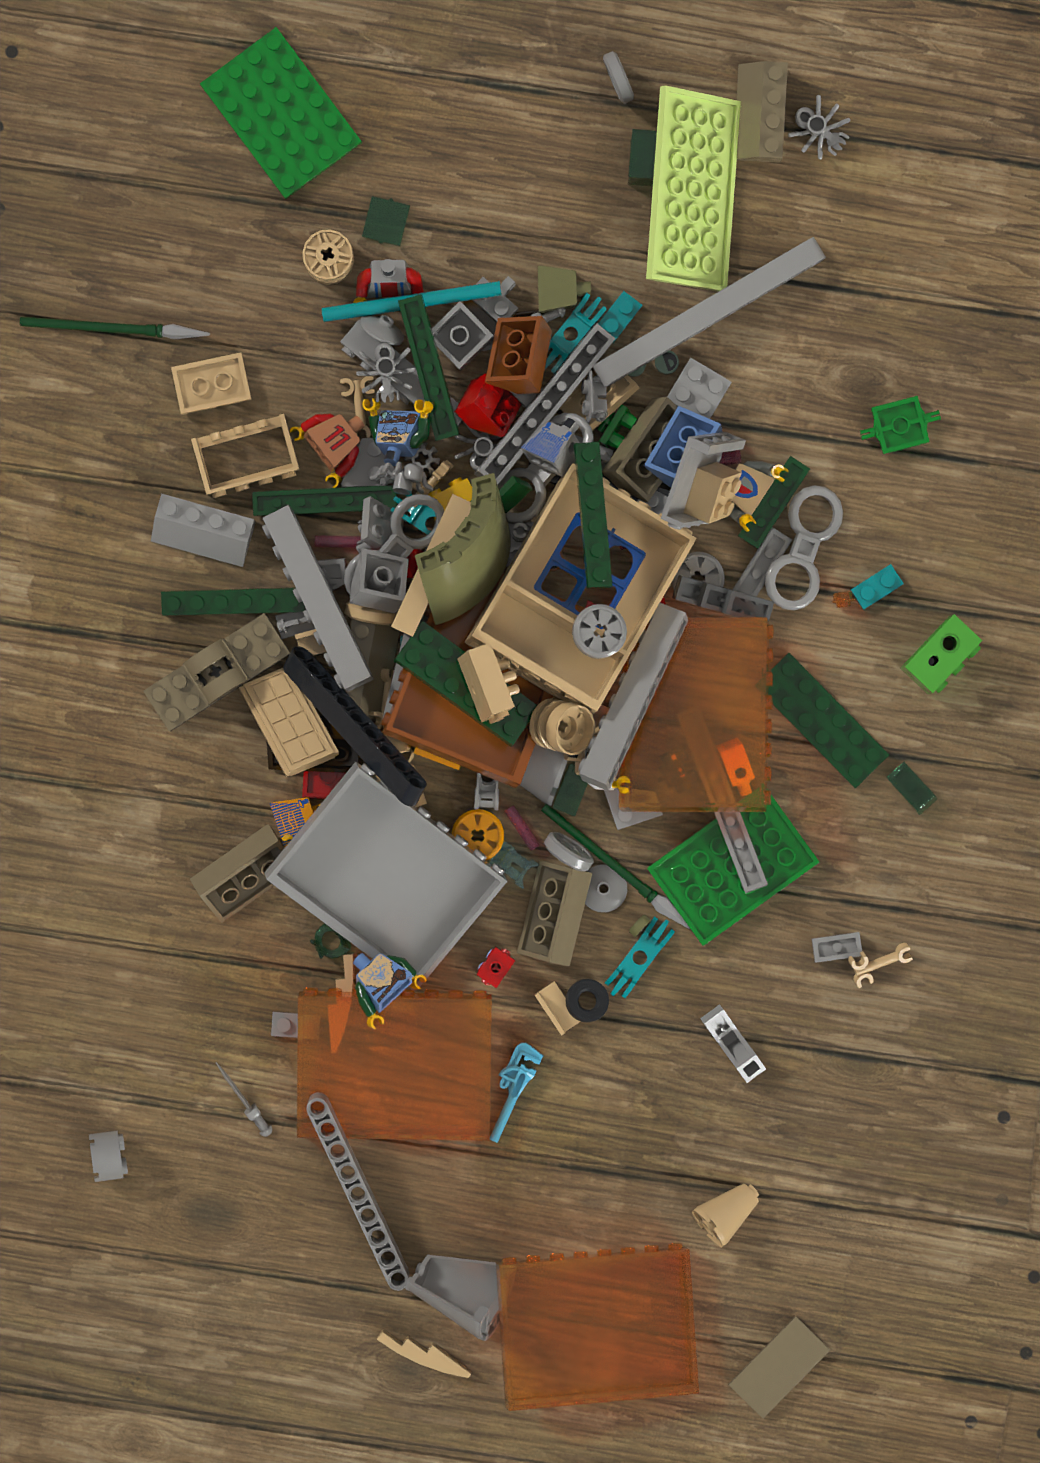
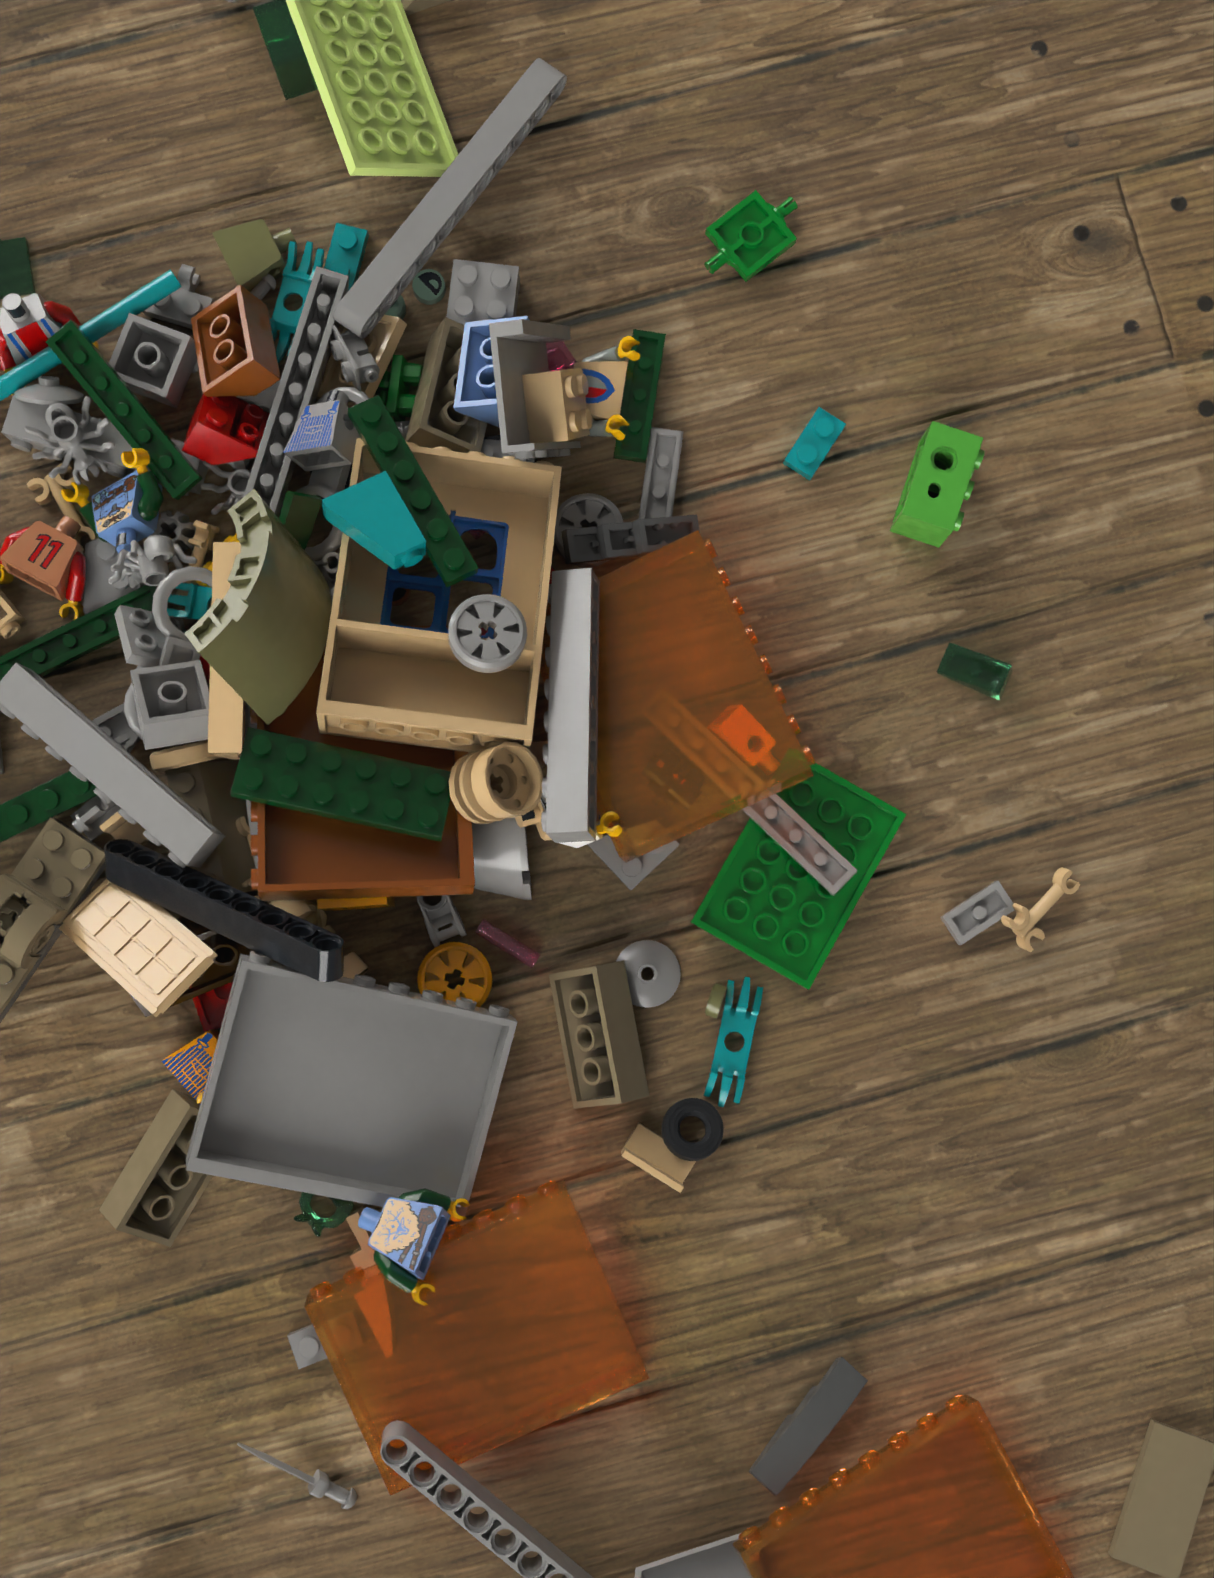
camera: 30 degrees left, 5 degrees down
clear pink piece [315,535,361,548] -> none
tan piece [458,643,520,724] -> none
red head [476,946,515,988] -> none
clear light blue piece [489,841,539,889] -> none
medium azure piece [489,1042,543,1143] -> none
dark green piece [541,804,690,929] -> none
light grey wheel [544,832,594,871] -> none
clear green plate [553,763,588,817] -> none
tan cone [692,1184,759,1248] -> none
light grey arch [700,1004,766,1083] -> none
dark green plate [755,653,889,788] -> none
light grey bar [765,485,843,611] -> none
clear orange plate [831,591,855,608] -> none
none -> teal slope [322,471,426,570]
none -> dark grey slope [748,1357,868,1496]

